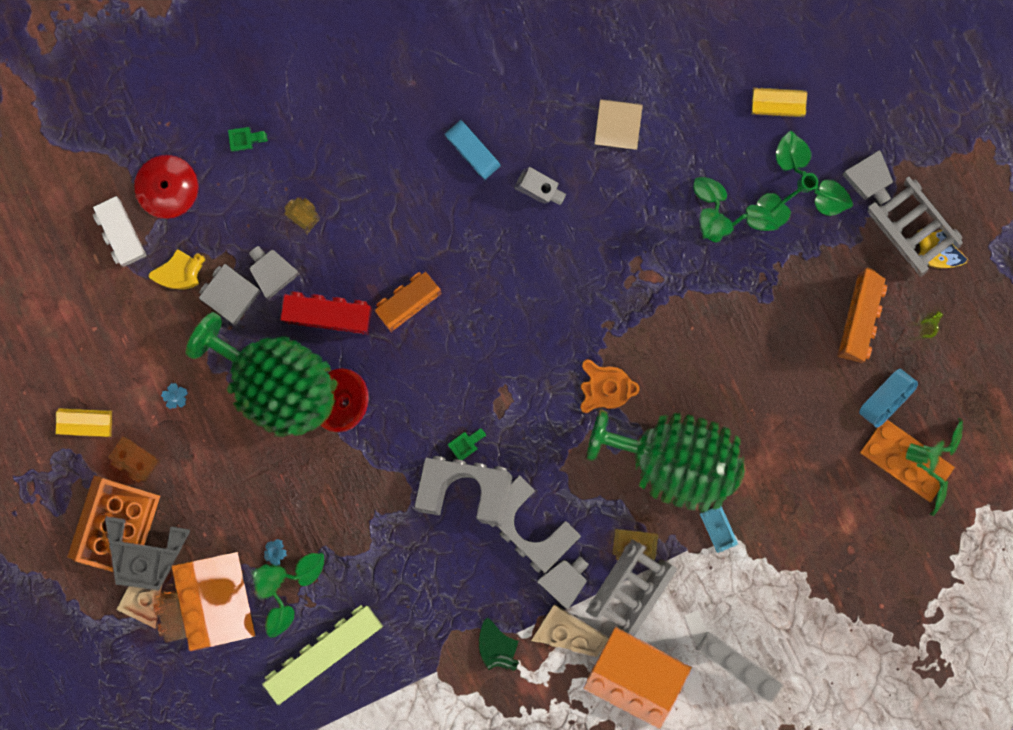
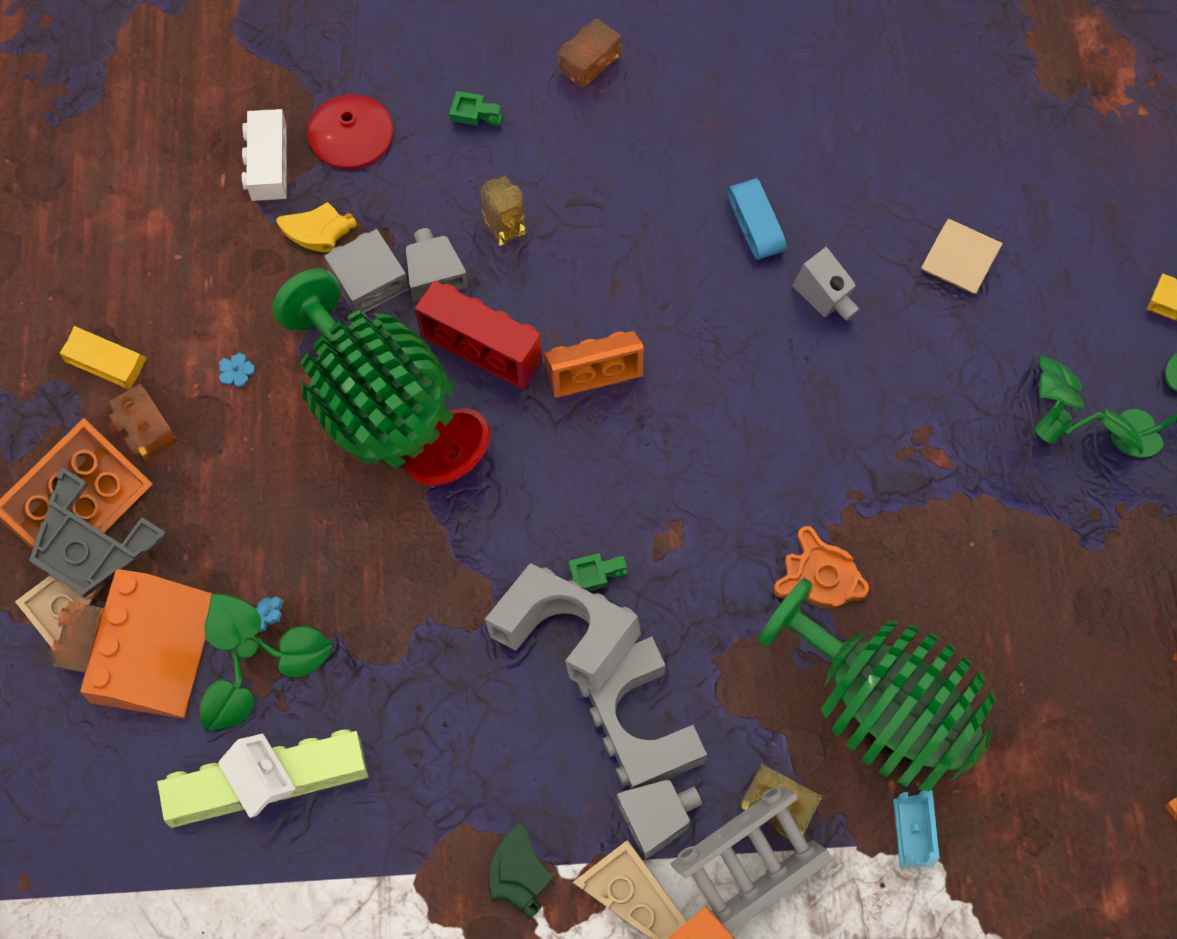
camera: 25 degrees right, 20 degrees down
none -> white panel [219,733,296,818]
none -> clear orange brick [558,18,622,89]

